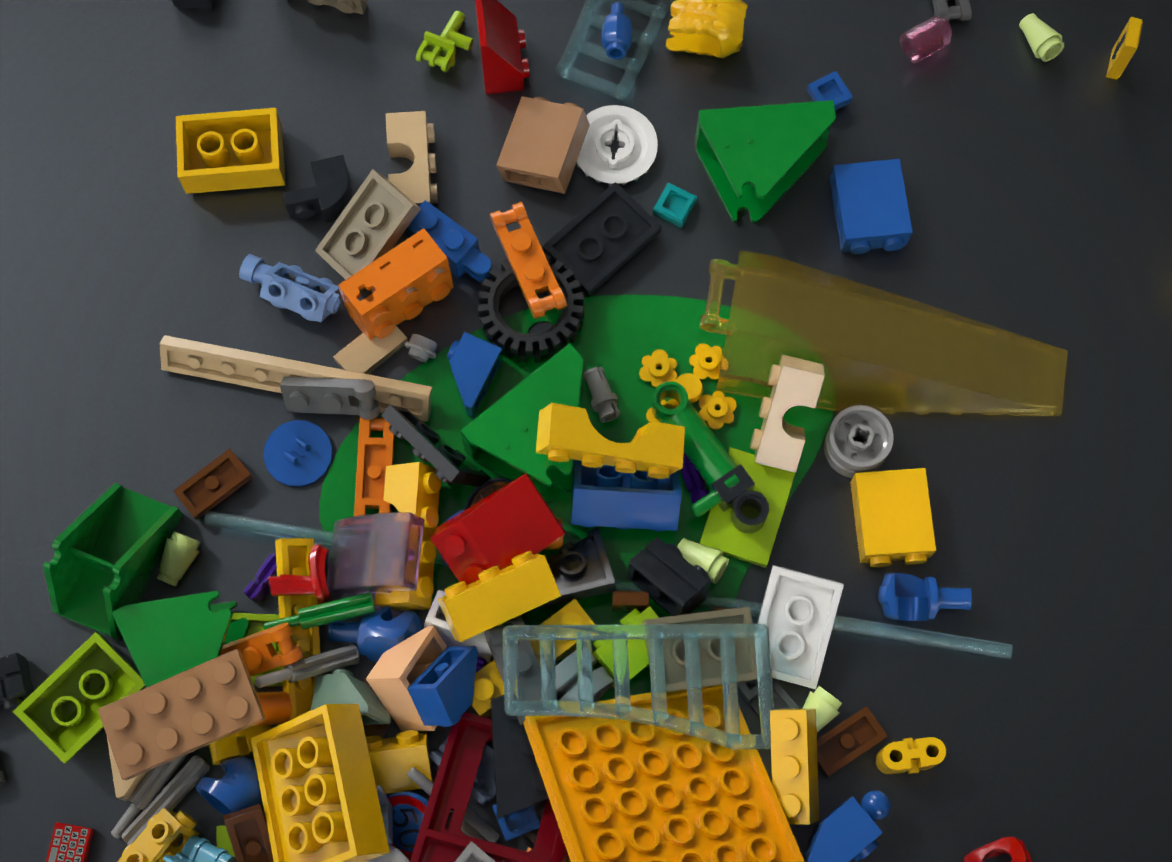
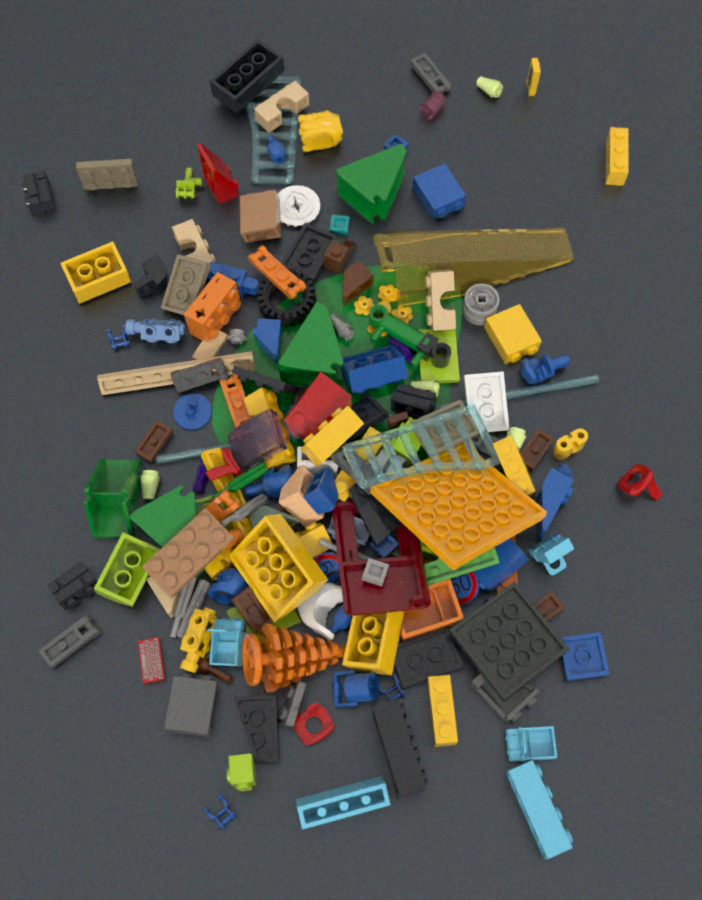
camera: 20 degrees left, 5 degrees down
yellow arch [536,403,685,479] -> none
none -> blue piece [107,324,129,350]
none -> reddish brown slope [324,237,357,274]
none -> reddish brown slope [343,260,374,306]

